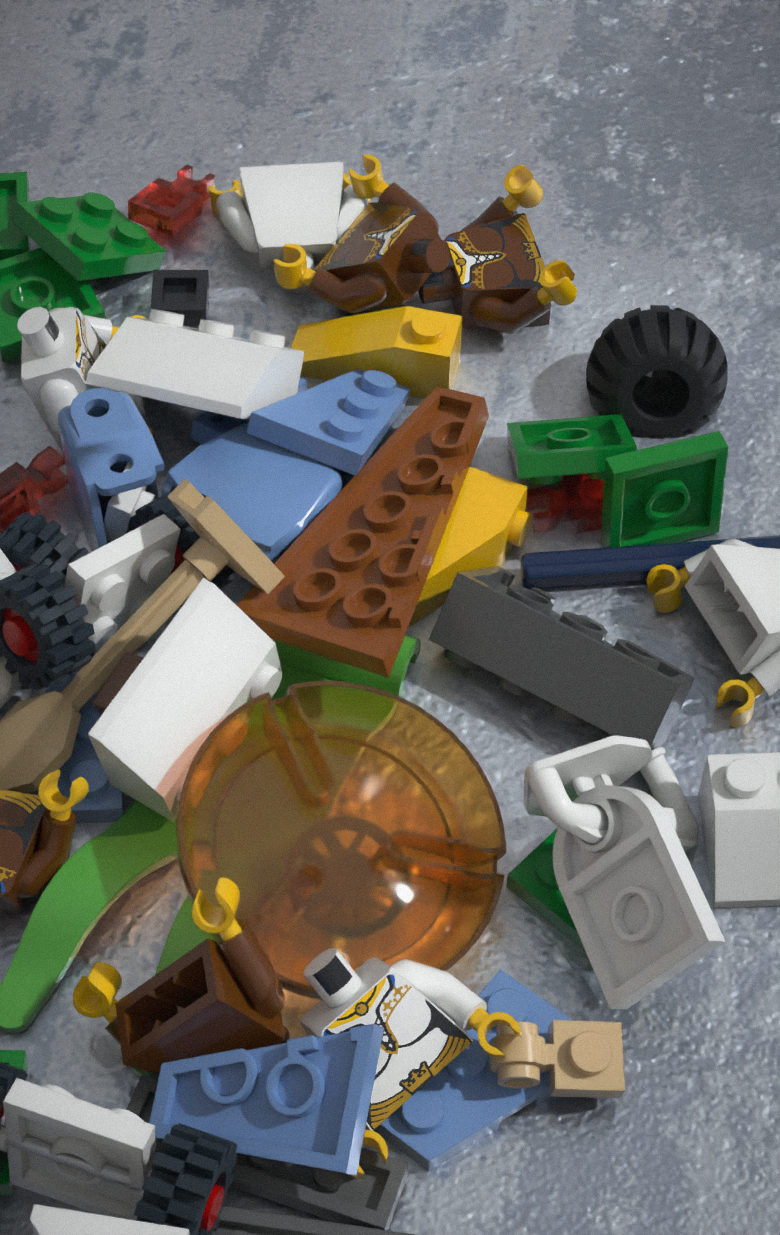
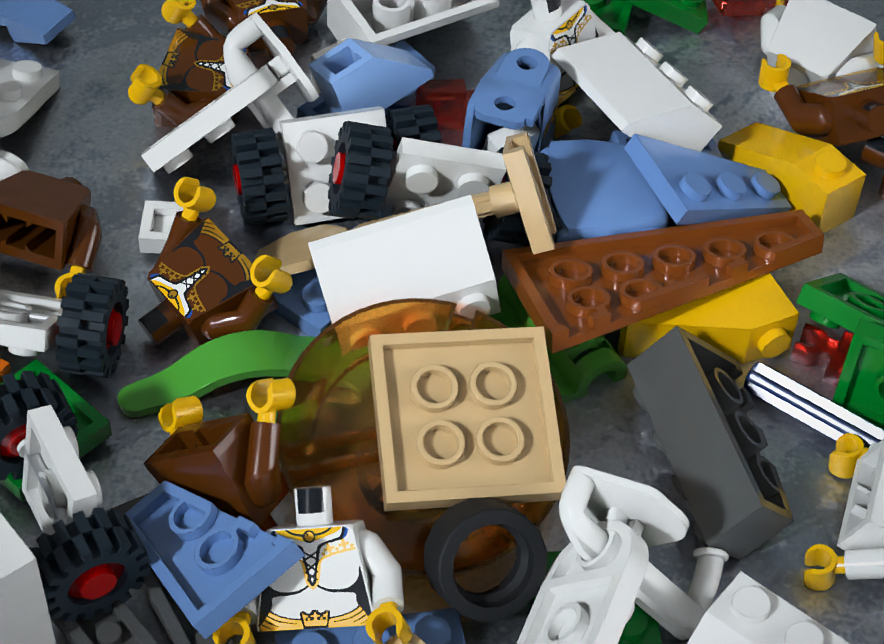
camera: 40 degrees right, 5 degrees down
black plate [150,270,210,325] -> none
none -> tan plate [368,326,566,511]
none -> black tyre [424,497,548,622]

